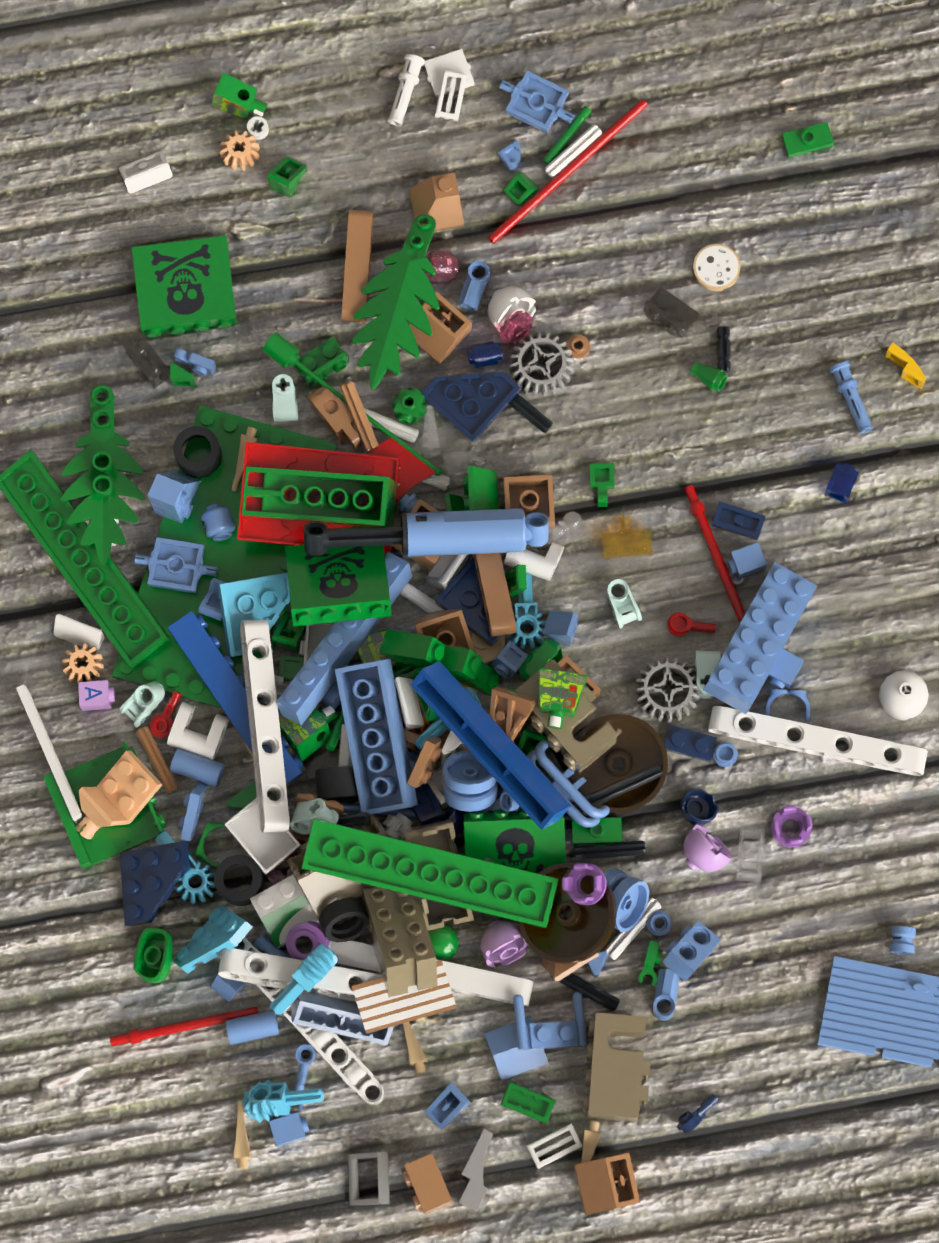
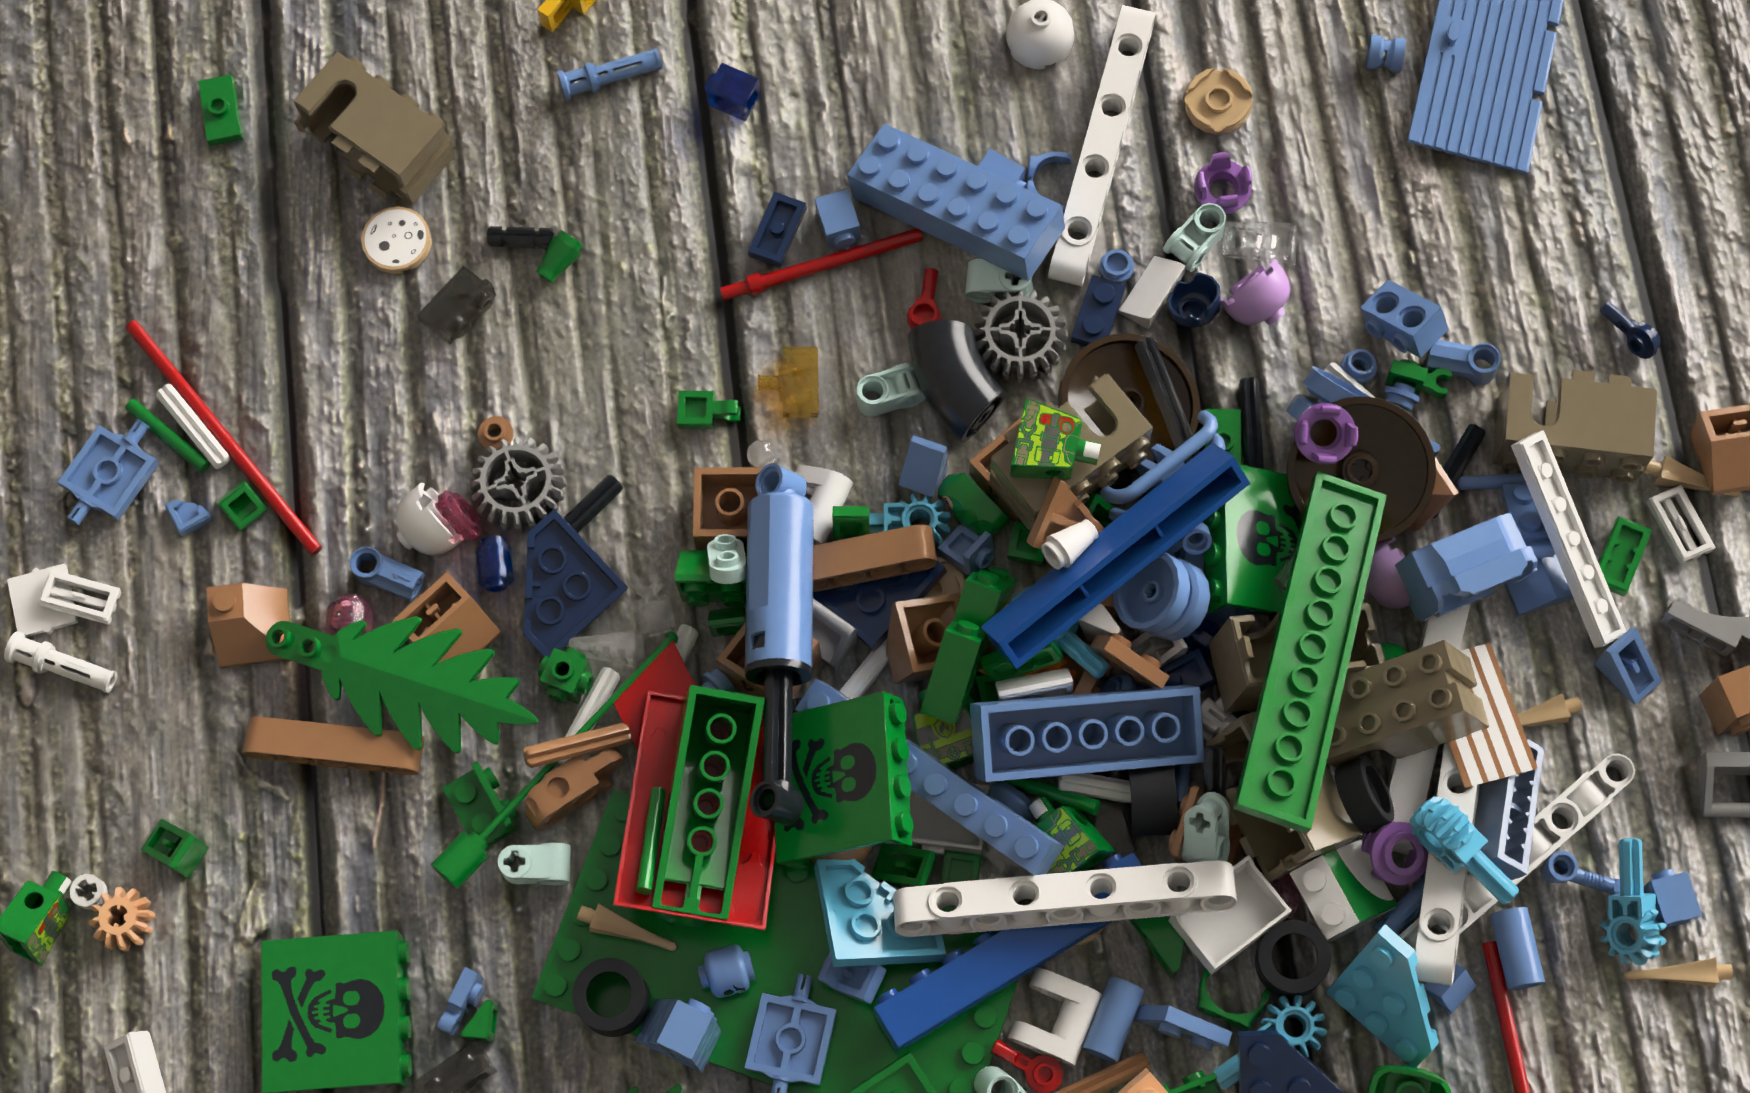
camera: 85 degrees left, 5 degrees down
none -> dark tan piece [294,51,455,205]
none -> green bar [636,787,666,895]
none -> light aqua plate [707,534,747,584]
none -> black brick [908,320,1006,443]
none -> white cone [1041,519,1099,570]
none -> white slope [1118,256,1186,330]
none -> light aqua piece [1163,203,1226,272]
none -> tan tile [1184,68,1253,135]
none -> medium blue plate [1384,382,1420,411]
none -> medium blue piece [1395,512,1538,622]
none -> white tile [1511,430,1627,648]

